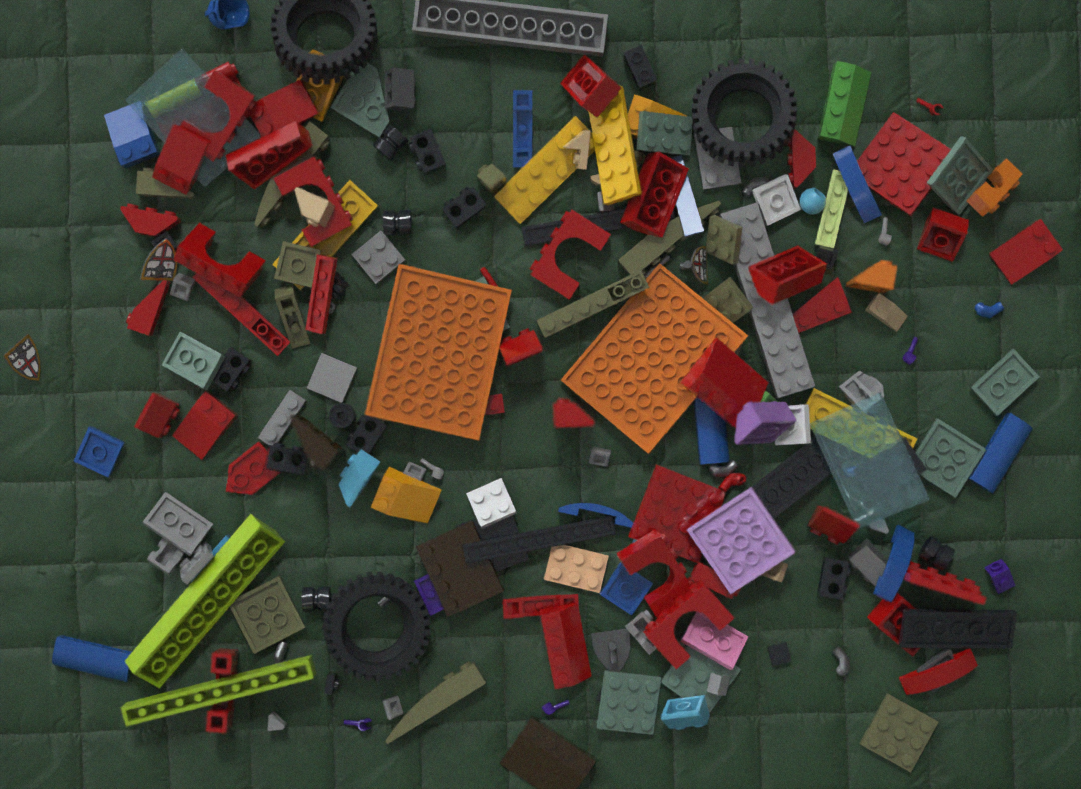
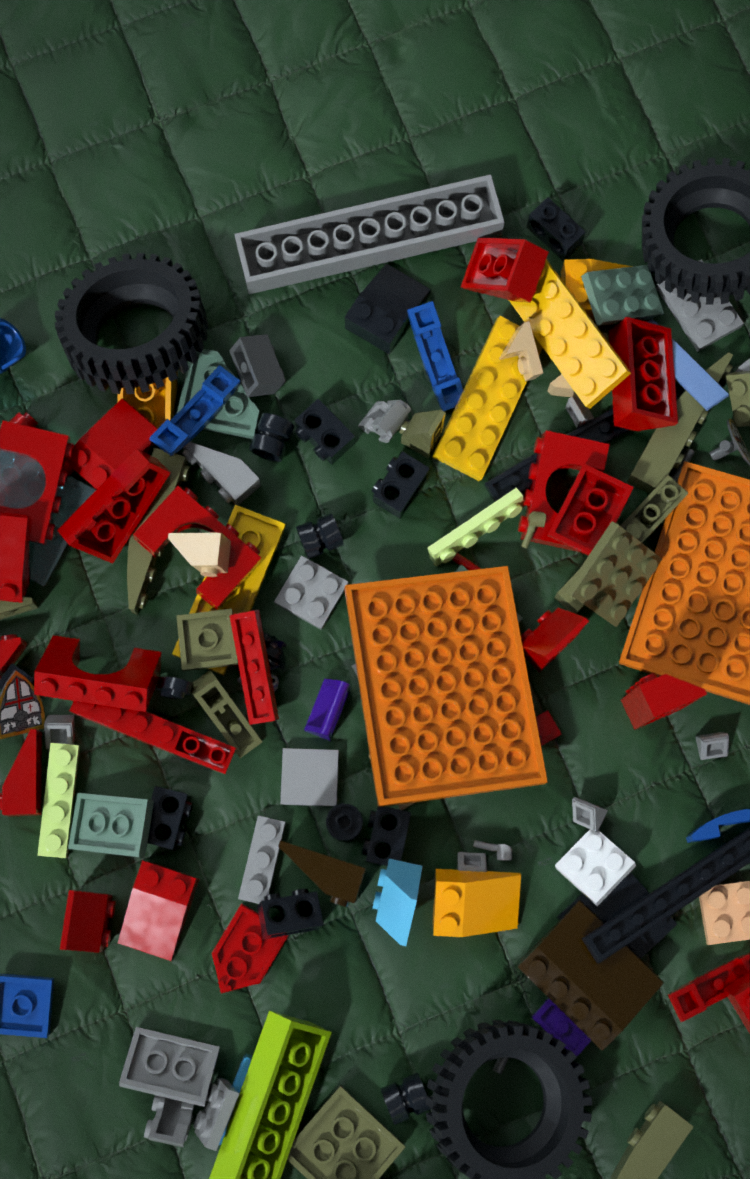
camera: 25 degrees left, 10 degrees down
none -> yellowish green plate [37,743,80,858]
none -> blue slope [150,365,240,456]
none -> black plate [156,677,193,700]
none -> light grey slope [182,442,261,506]
none -> dark purple tile [304,678,350,741]
none -> black slope [345,264,431,355]
none -> light grey cylinder [358,400,411,443]
none -> yellowish green plate [428,488,524,567]
none -> olive hand [521,511,546,548]
none -> red slope [547,464,634,556]
none -> olive plate [565,521,662,627]
none -> light grey slope [572,797,608,832]

